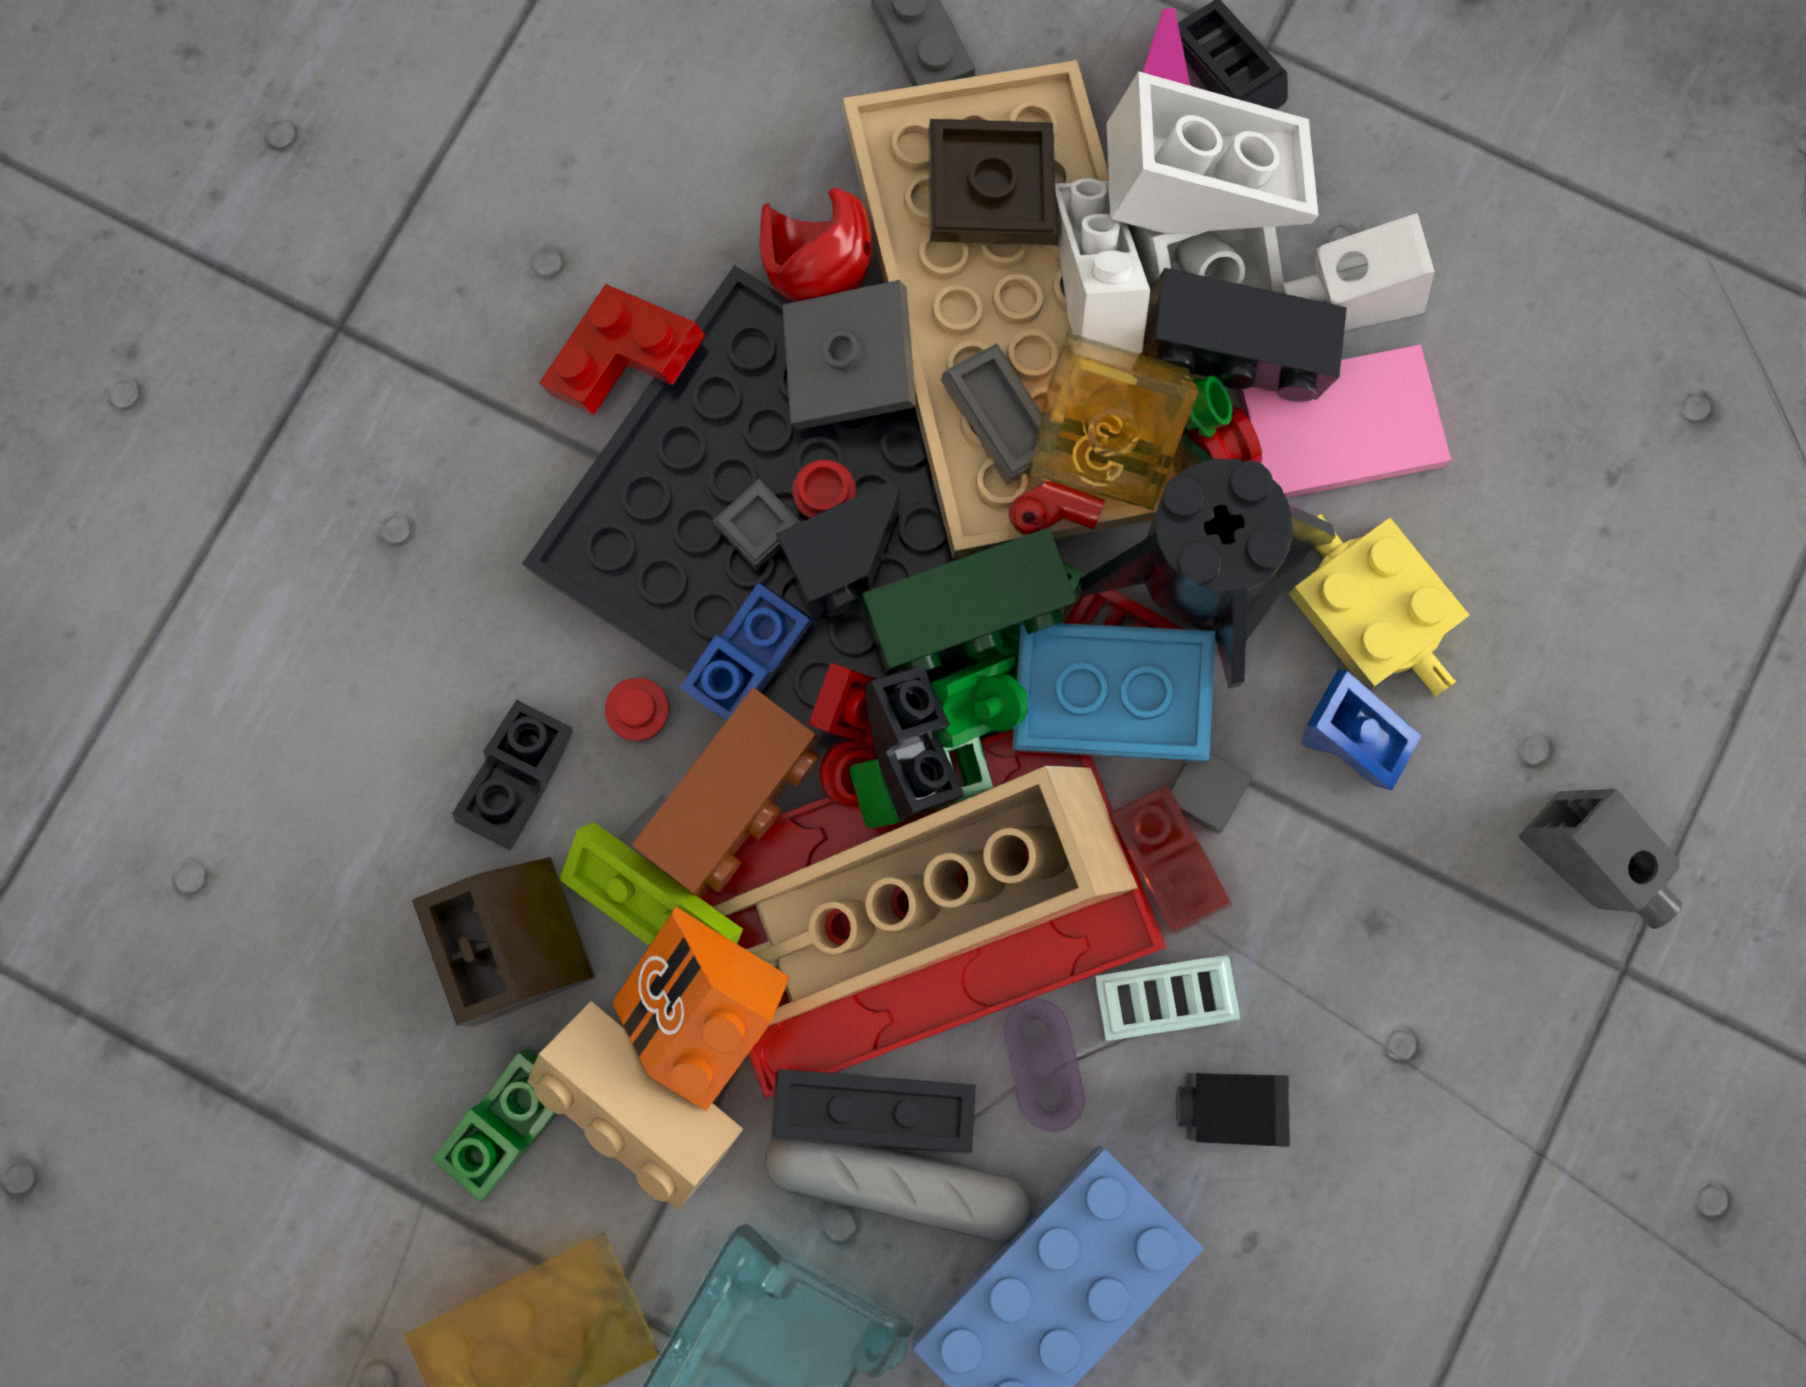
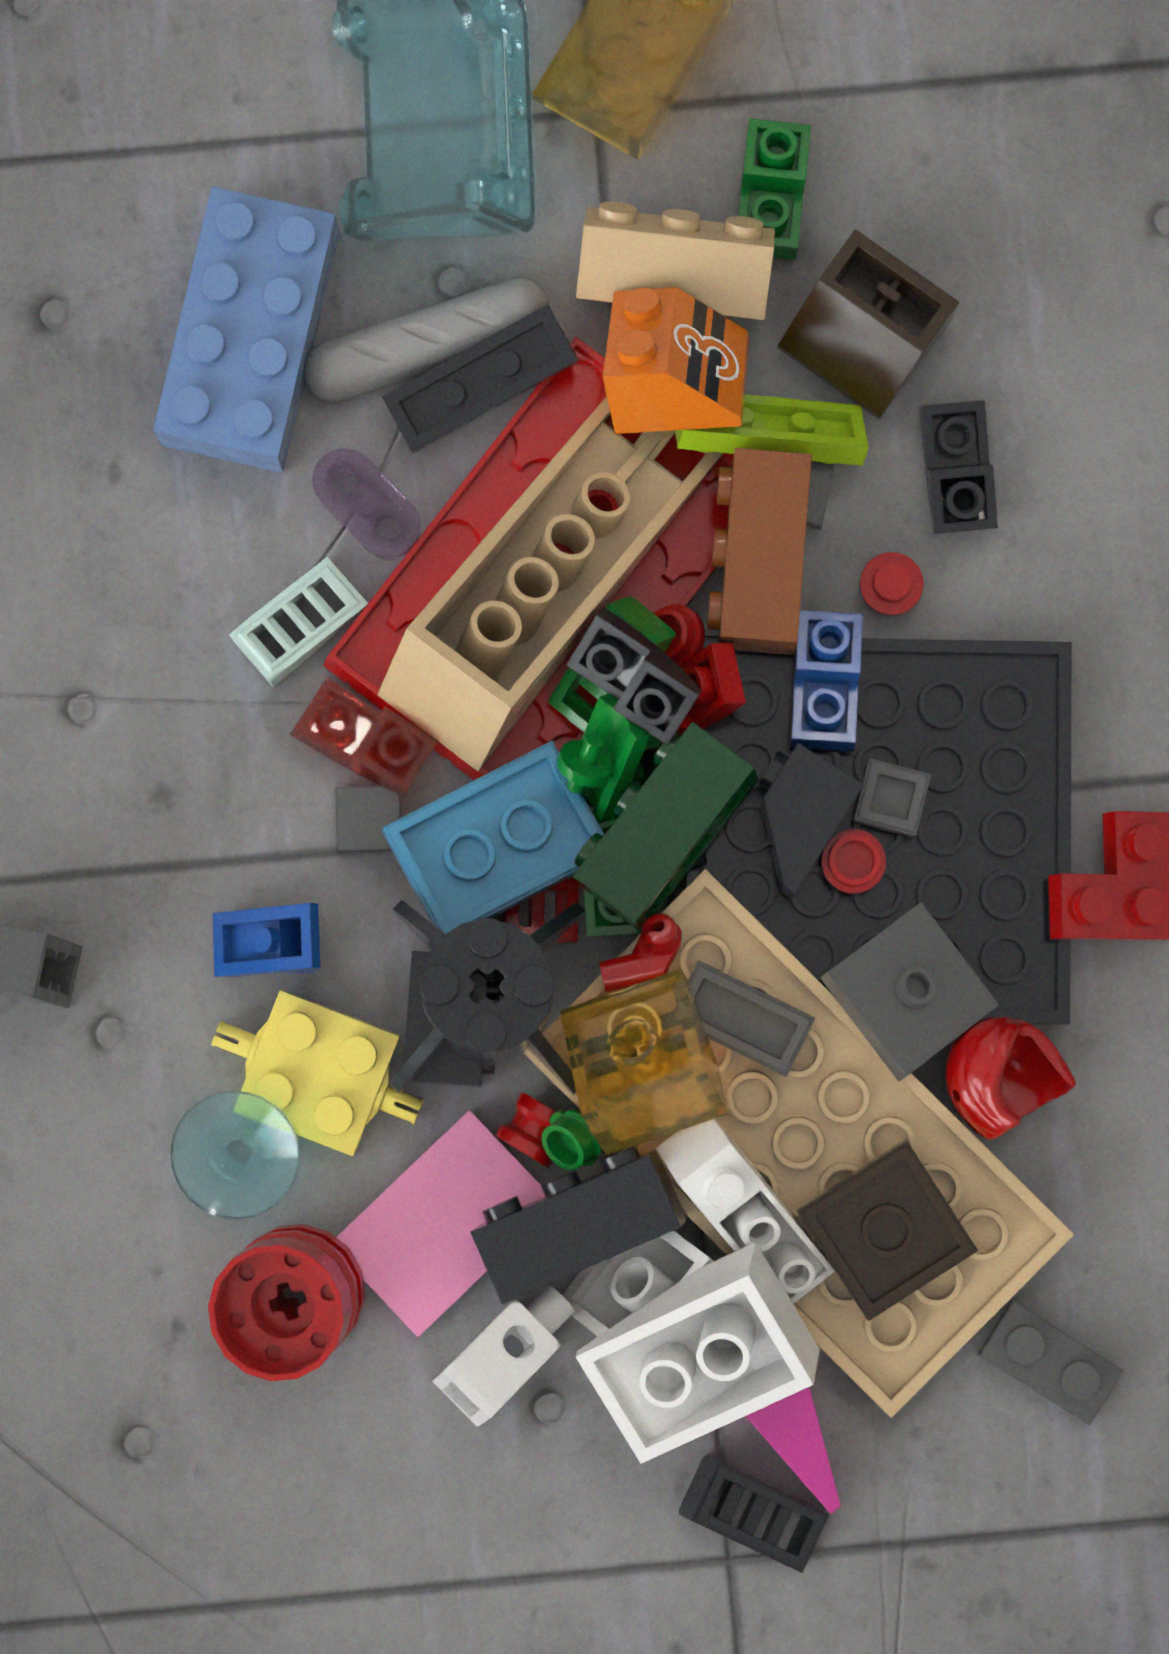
camera: 140 degrees right, 5 degrees up
black slope [1176,1073,1290,1147] -> none
none -> clear light blue dish [170,1091,300,1219]
none -> red wheel [208,1224,365,1381]

